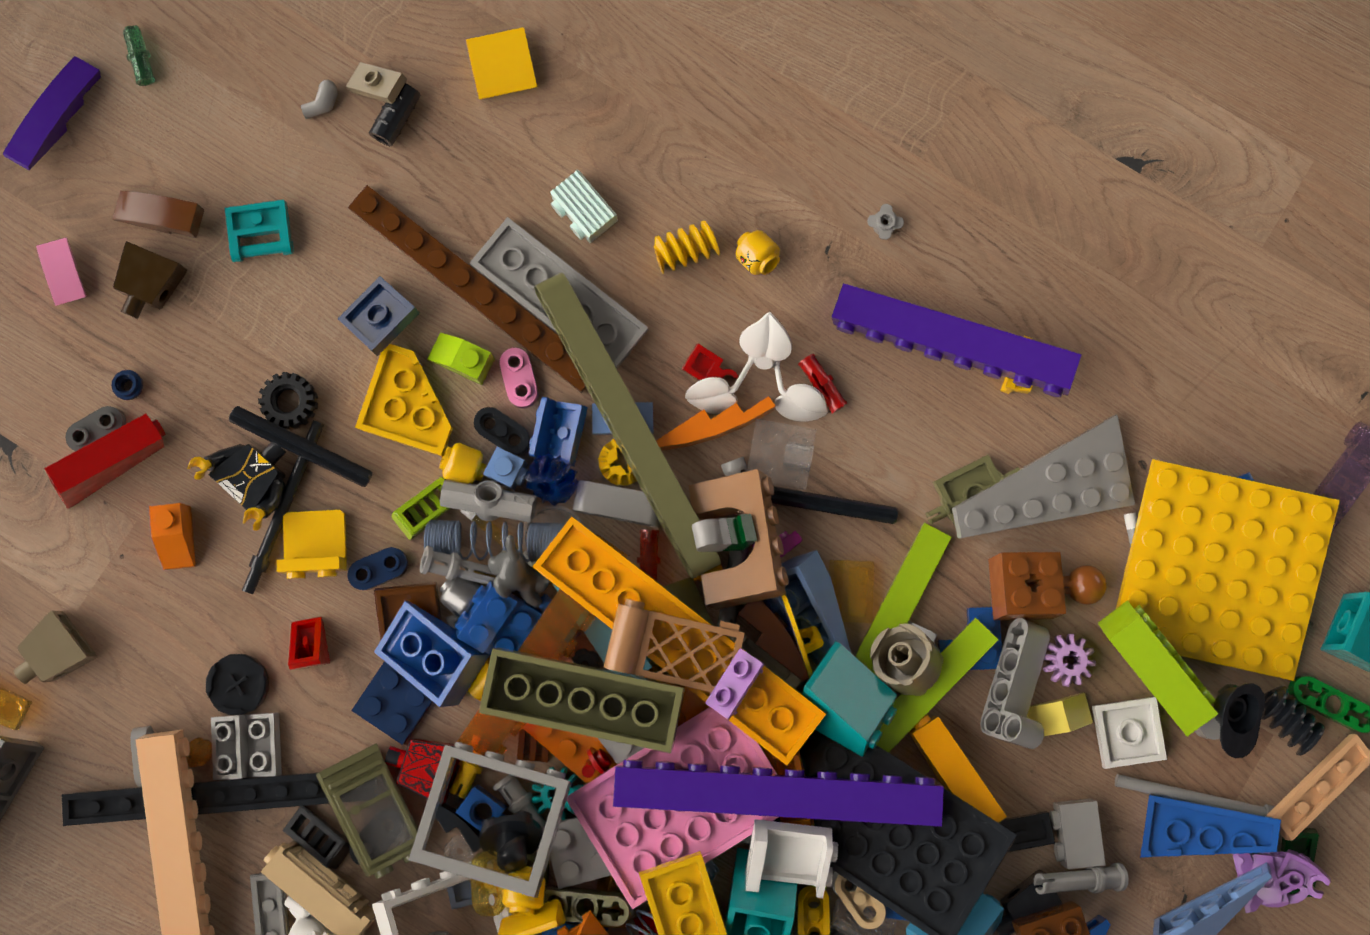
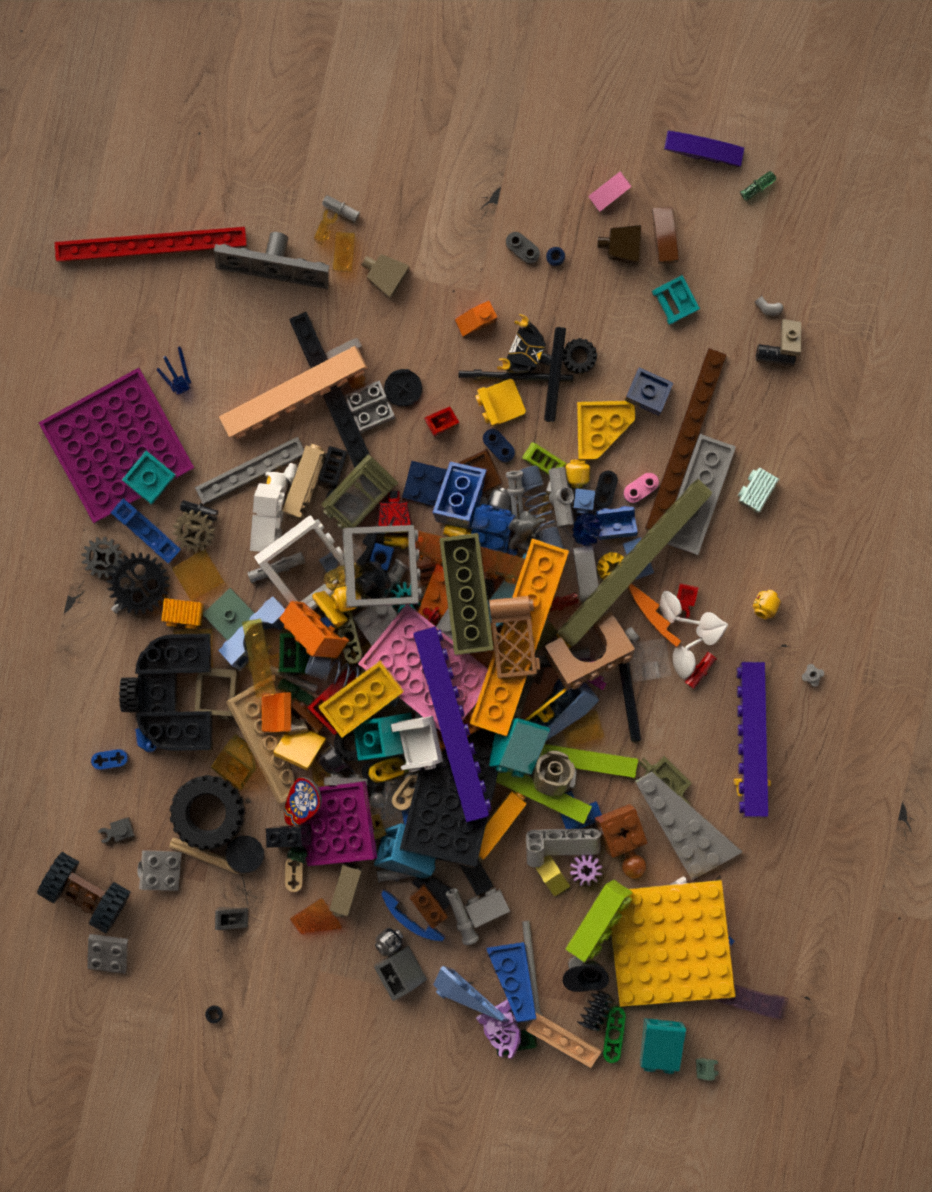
camera: 65 degrees right, 5 degrees up
red slope [44,413,166,509] -> none
lime slope [427,332,495,385] -> none
yellow slope [466,27,537,100] -> none
yellow piece [654,220,720,274] -> none
leg [692,514,757,552] -> none
medium lavender hinge [705,648,764,720] -> none
white plate [1092,697,1167,769] -> none

